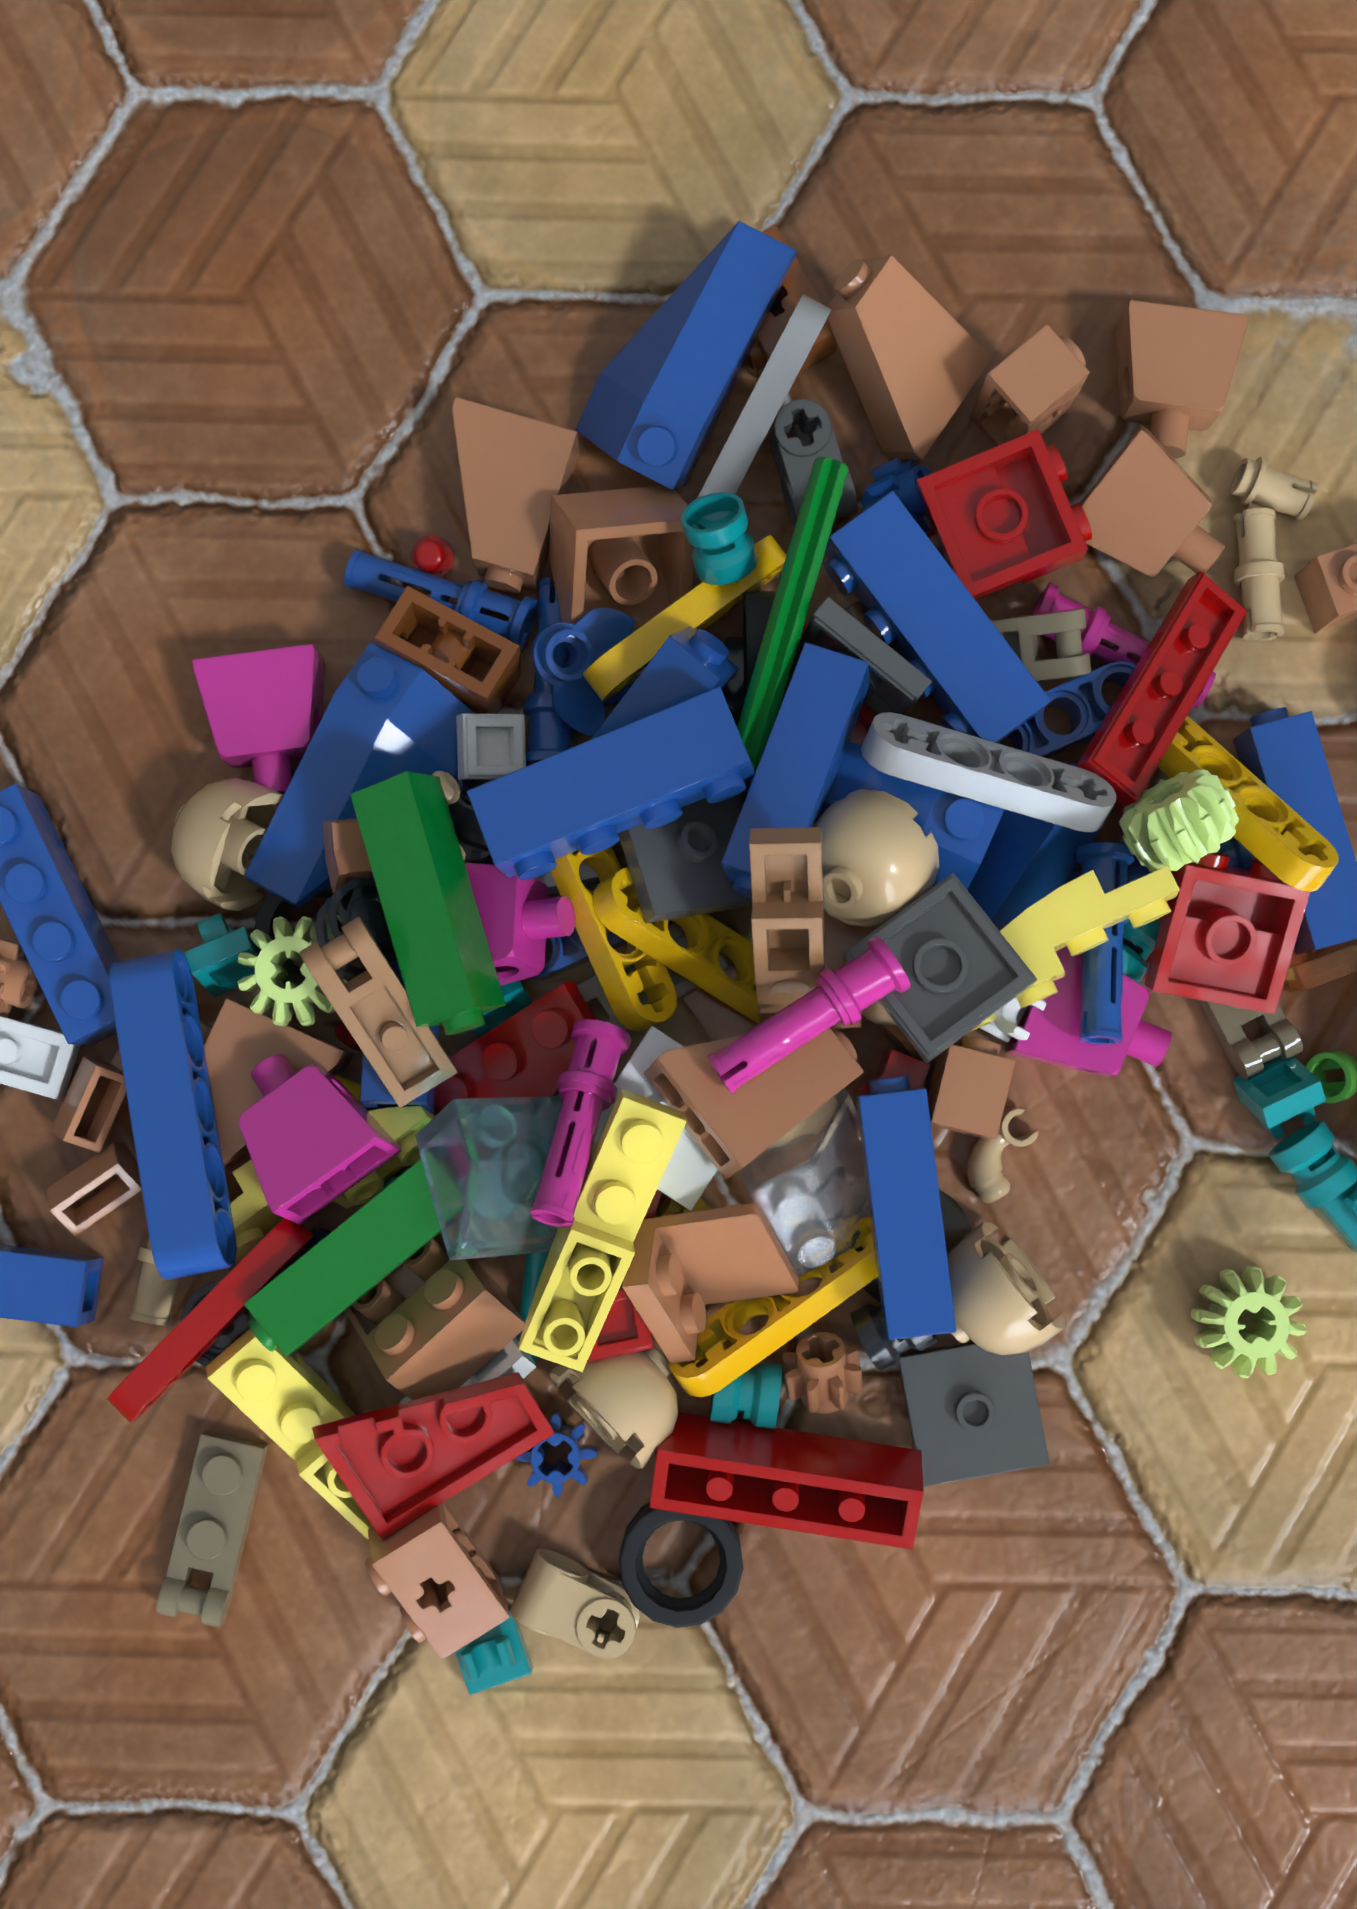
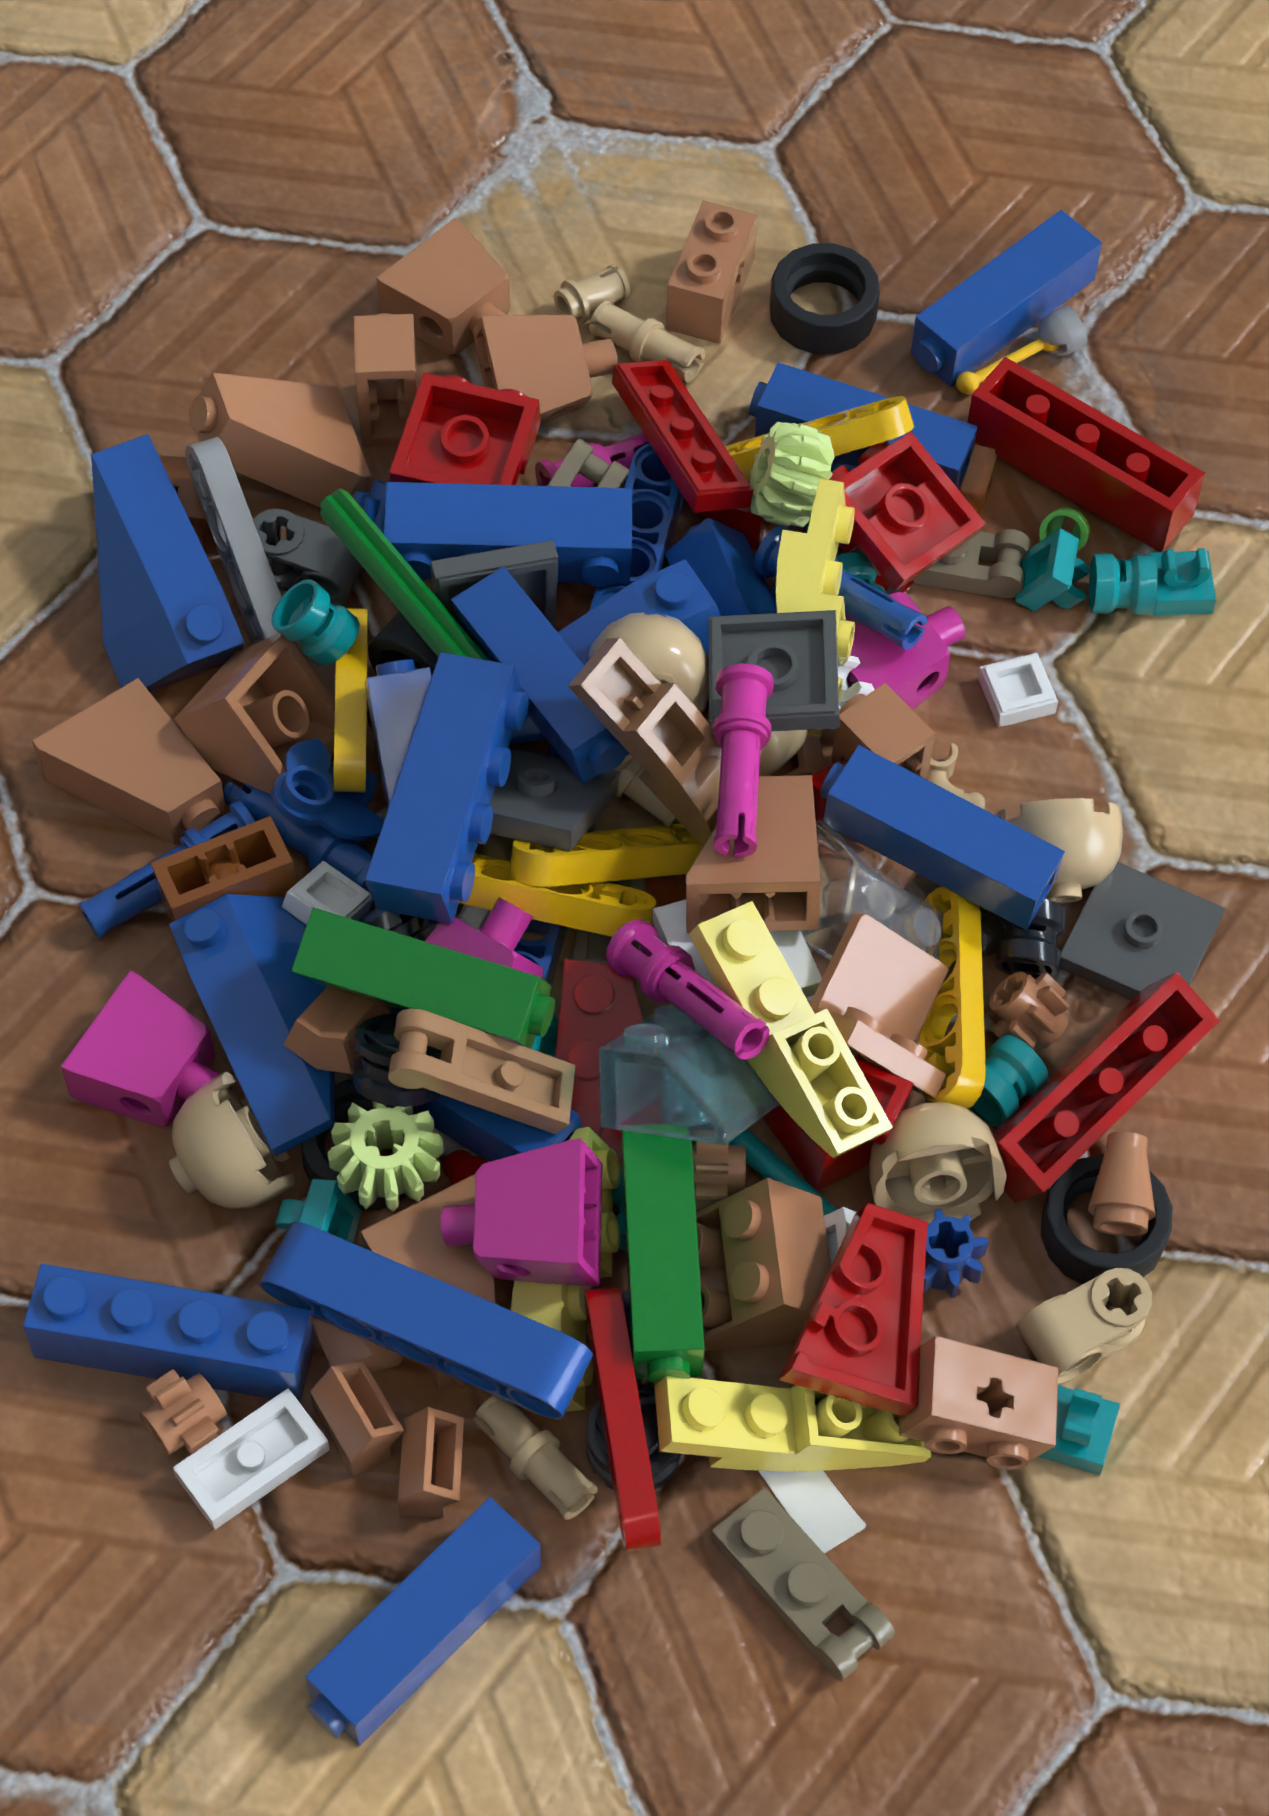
camera: 55 degrees left, 25 degrees down
red piece [410,535,454,578] -> none
light grey beam [861,712,1116,832] -> none
yellowish green gear [1190,1266,1307,1378] -> none
none -> white sticker [758,1470,866,1553]
none -> white tile [978,653,1058,728]
none -> nougat cone [1088,1132,1156,1236]

